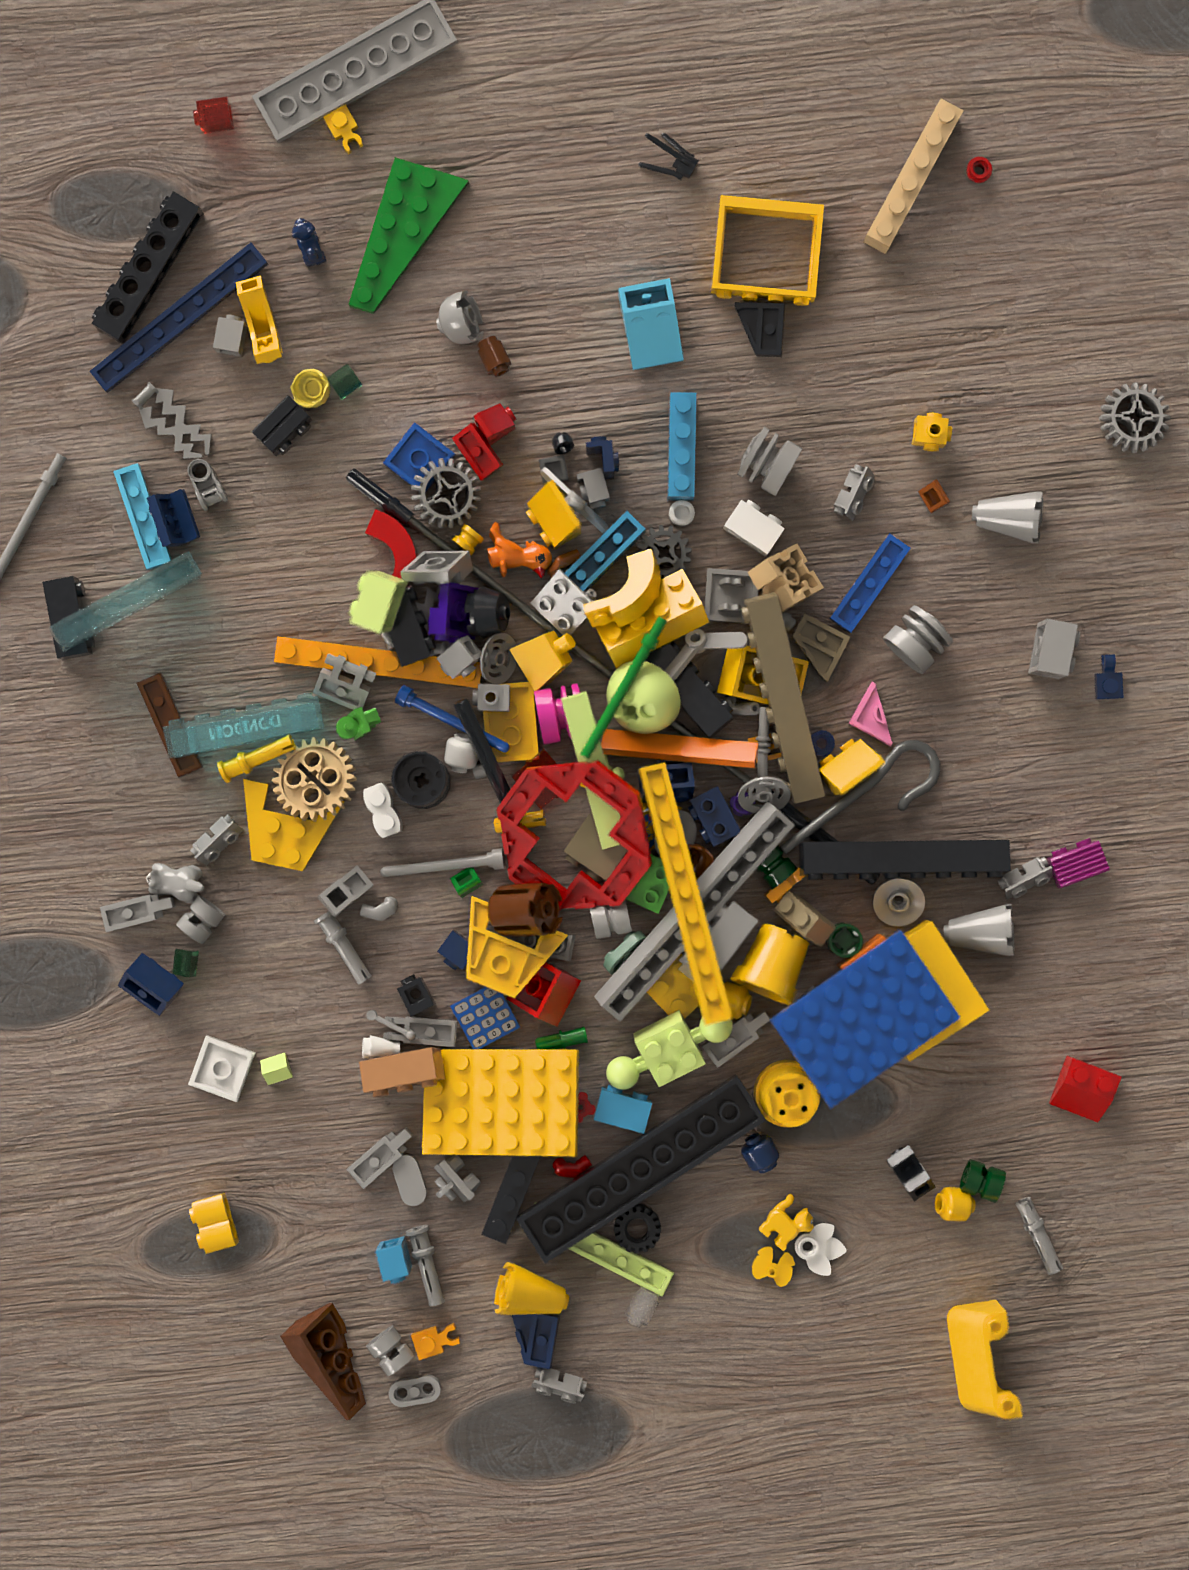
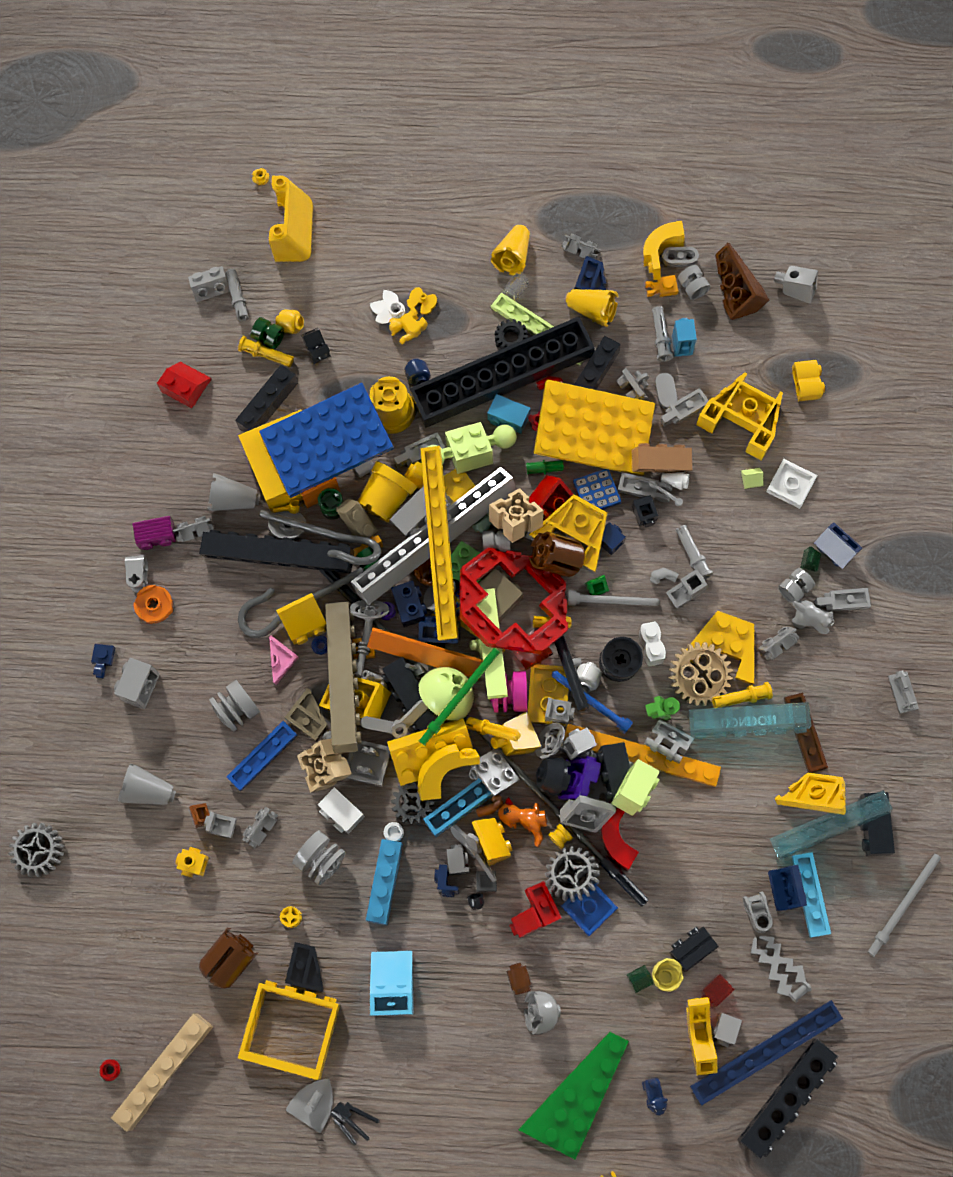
camera: 165 degrees left, 15 degrees down
none -> light grey piece [125,555,148,593]
none -> orange plate [133,585,173,624]
none -> light grey bracket [188,266,230,302]
none -> reddish brown cylinder [199,927,258,989]
none -> light grey bracket [204,812,237,839]
none -> black brick [235,365,298,433]
none -> yellow pin [238,336,294,368]
none -> yellow plate [252,168,269,185]
none -> dark grey piece [259,510,381,565]
none -> yellow hand [273,499,300,514]
none -> yellow wheel [280,906,302,928]
none -> light grey shield [286,1078,333,1133]
none -> dark grey hand [405,663,425,678]
none -> yellow axle [466,717,521,742]
none -> tan brick [489,488,544,543]
none -> yellow cone [491,225,530,275]
none -> yellow arch [643,221,685,280]
none -> yellow wedge [696,372,783,461]
none -> clear red brick [700,974,735,1007]
none -> light grey torso [774,266,818,304]
none -> yellow wing [775,773,846,815]
none -> light grey hinge [888,671,919,713]

